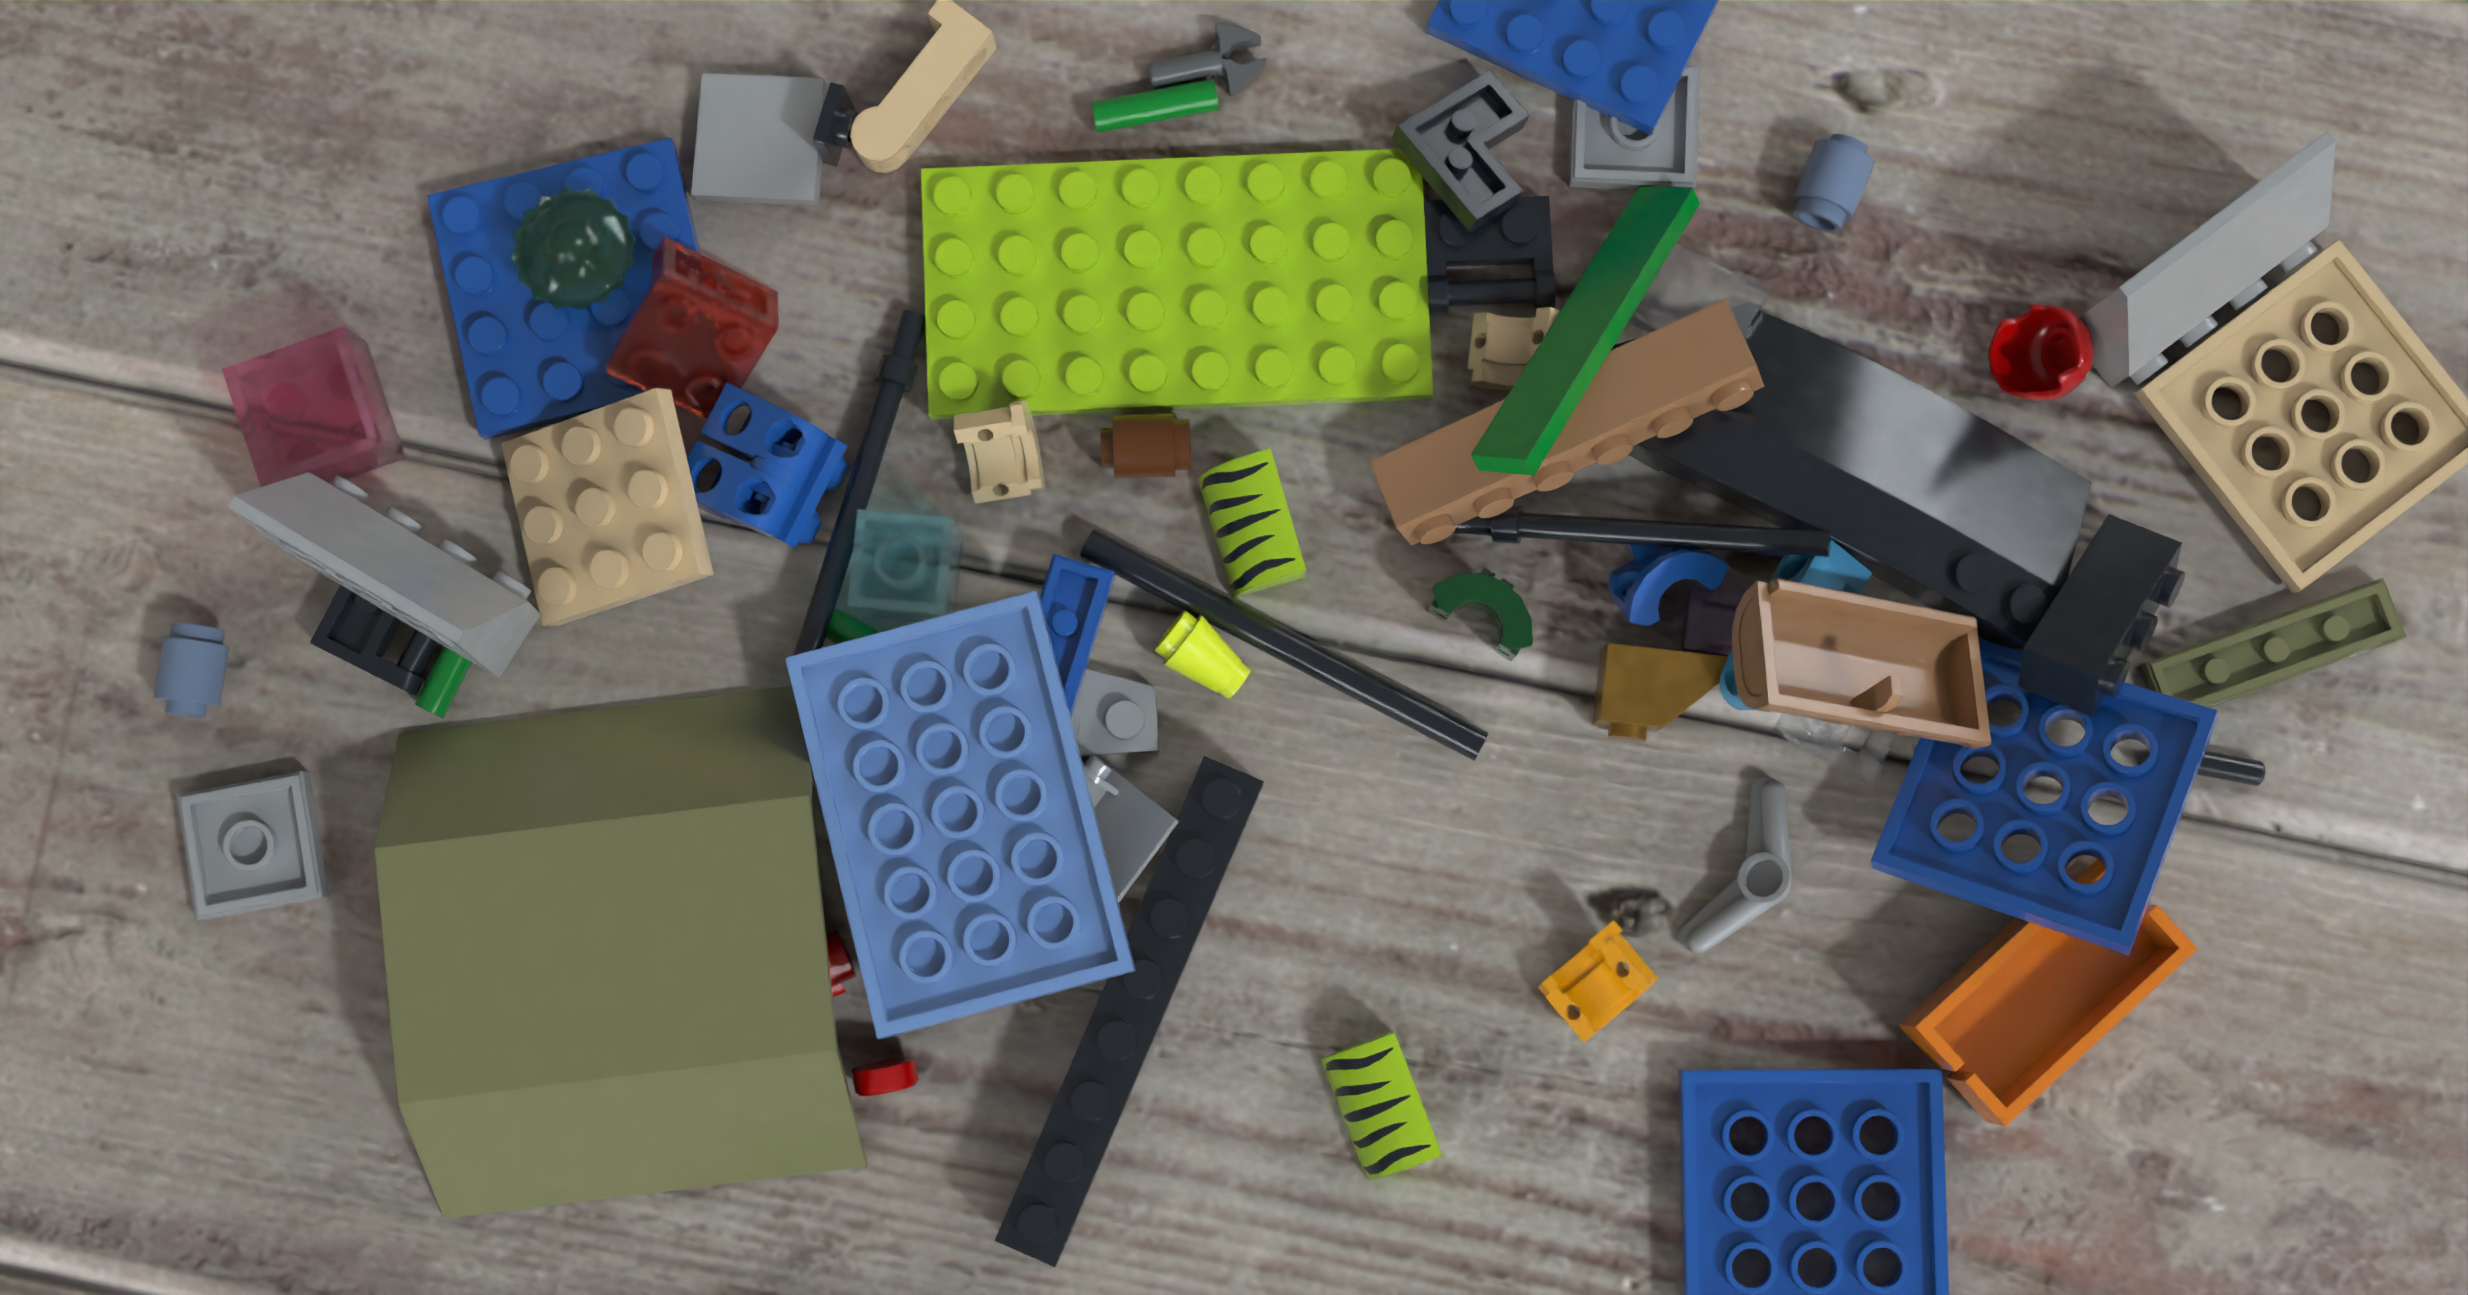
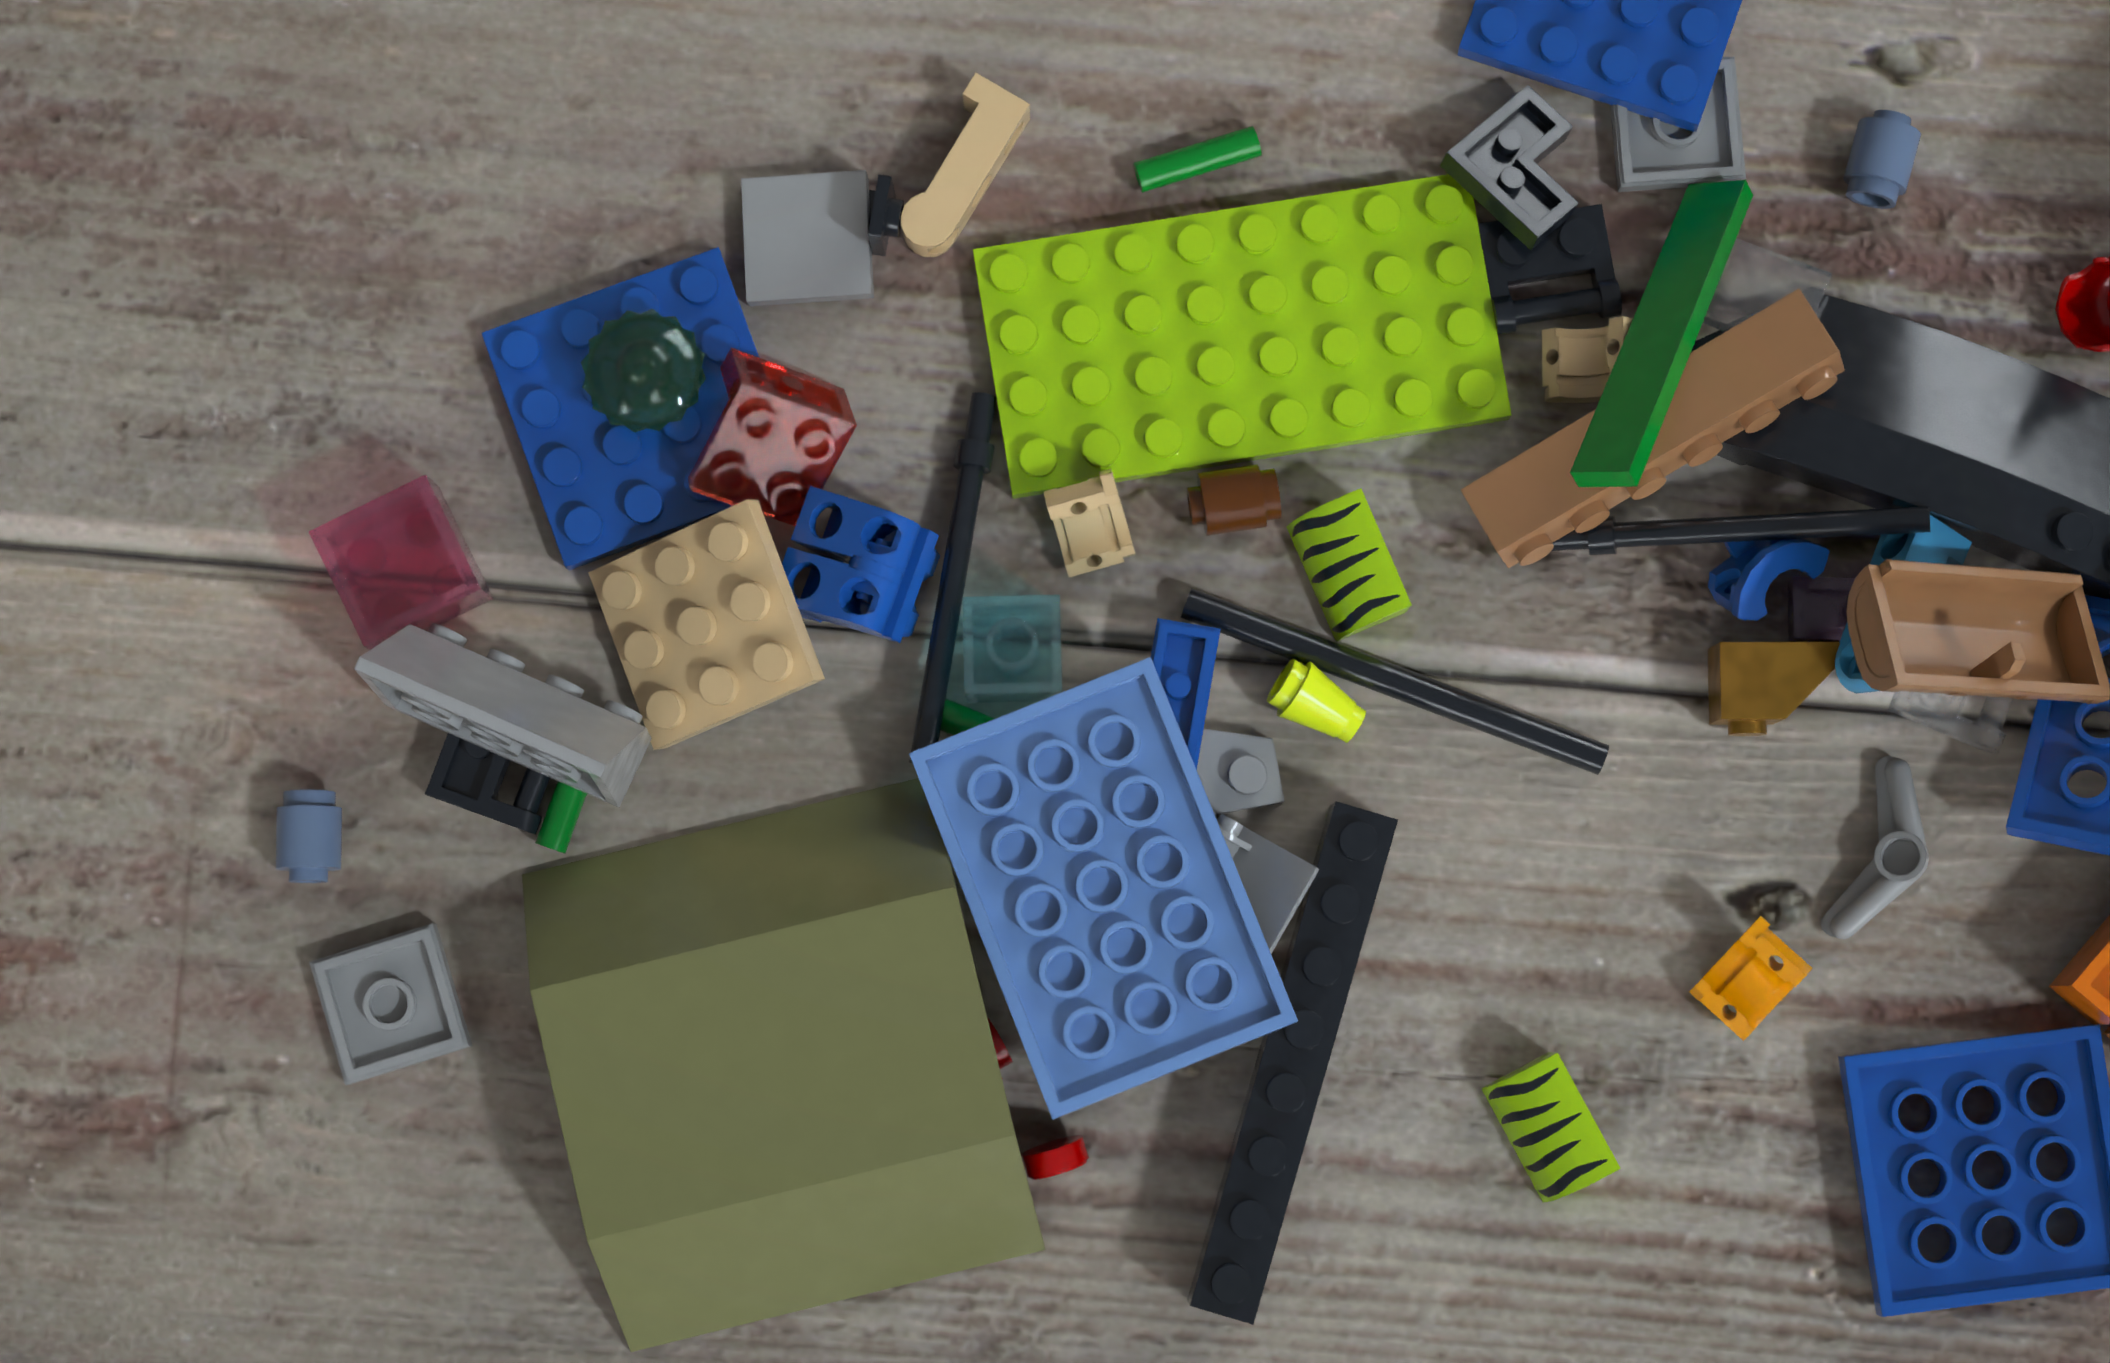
camera: 10 degrees left, 0 degrees up
dark grey bar [1147,24,1266,96] -> none
dark green piece [1427,573,1533,661] -> none

